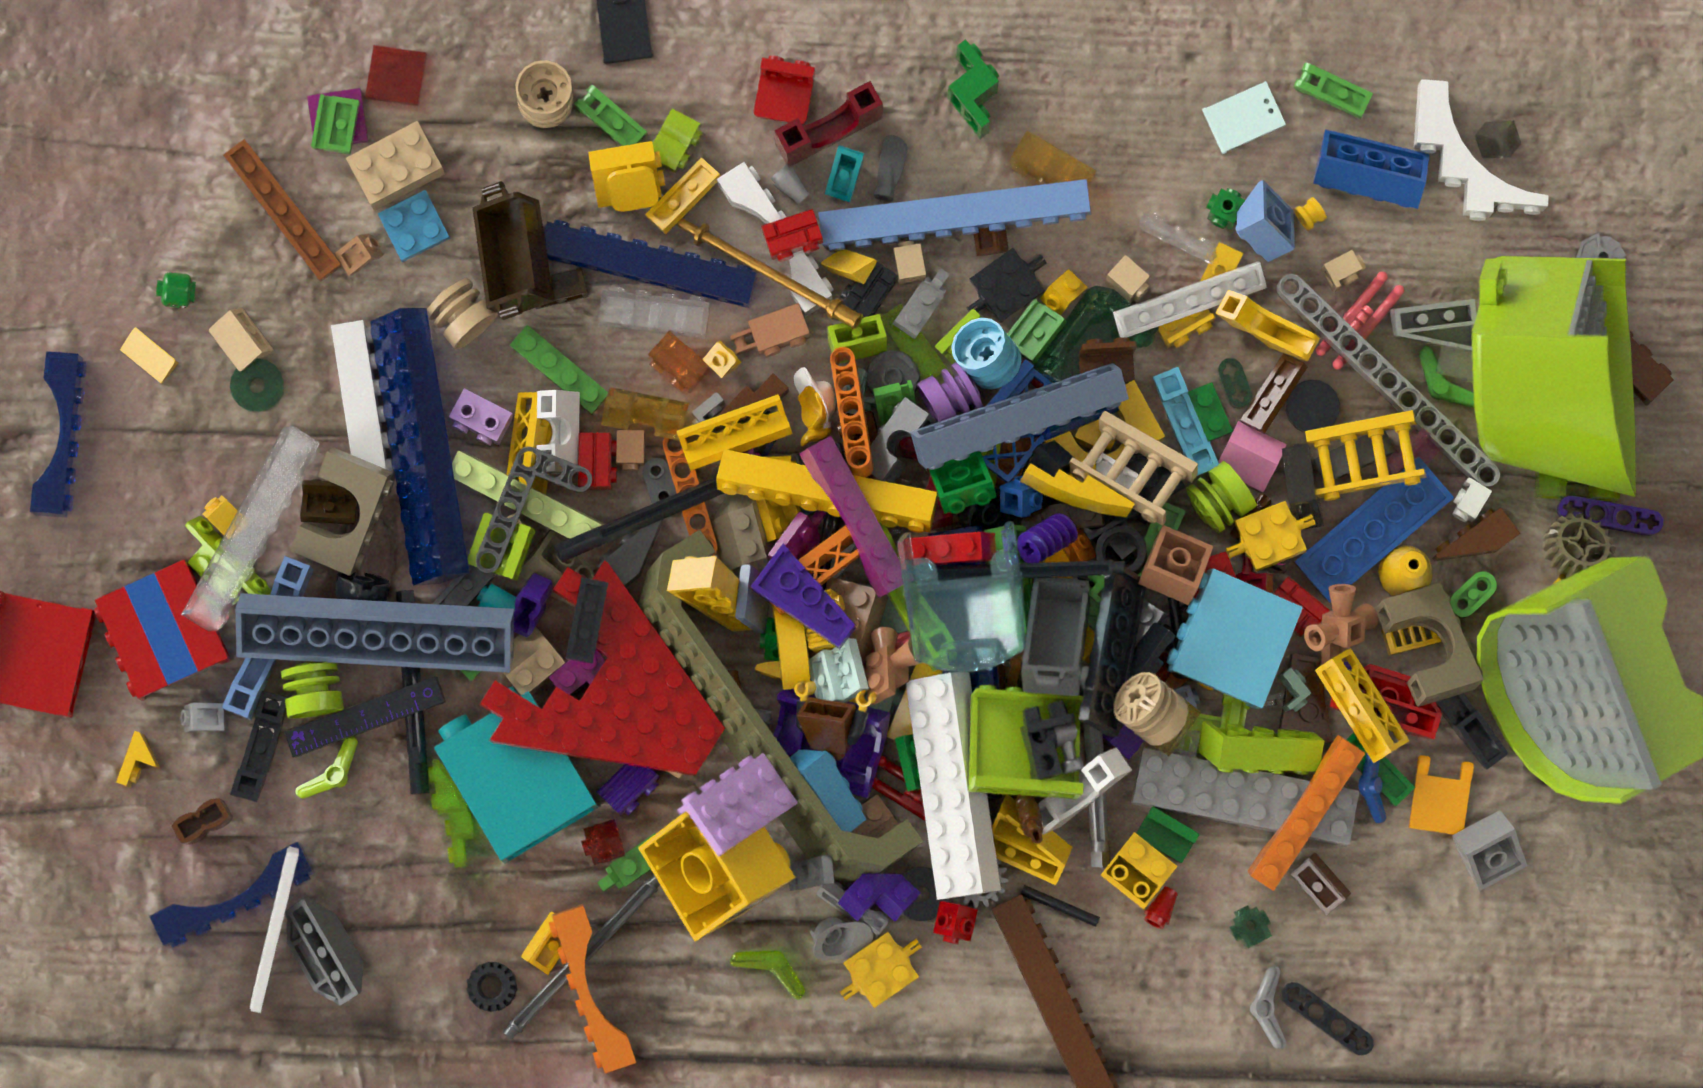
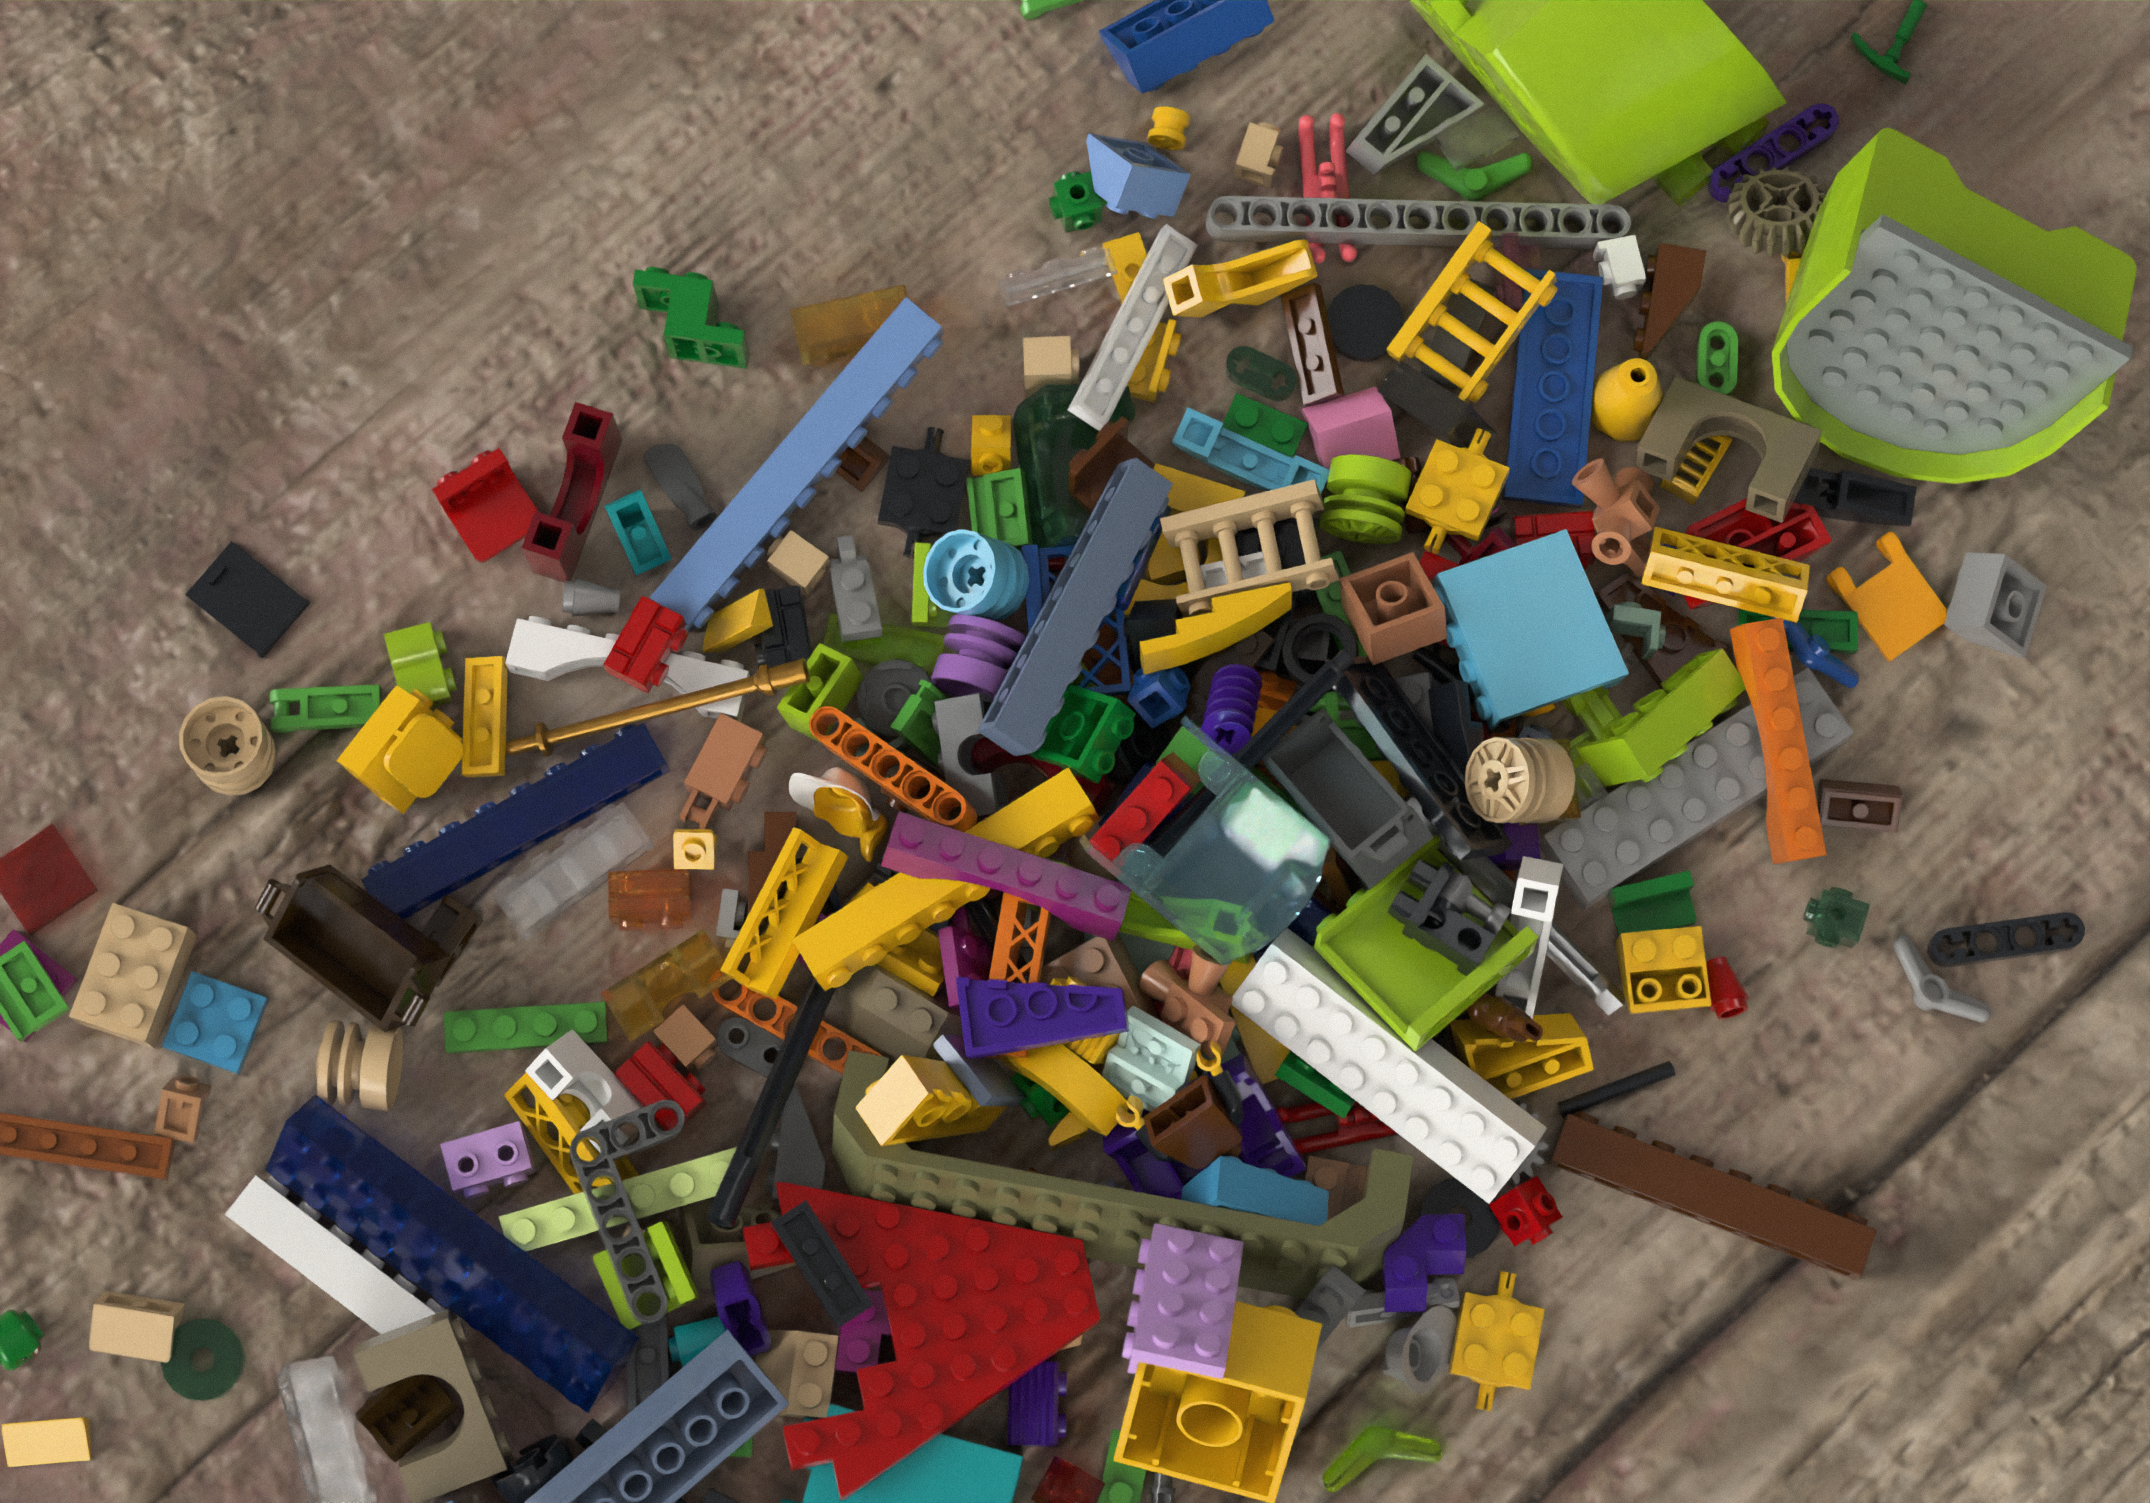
camera: 45 degrees left, 5 degrees down
light aqua container [1202,81,1286,154] -> none

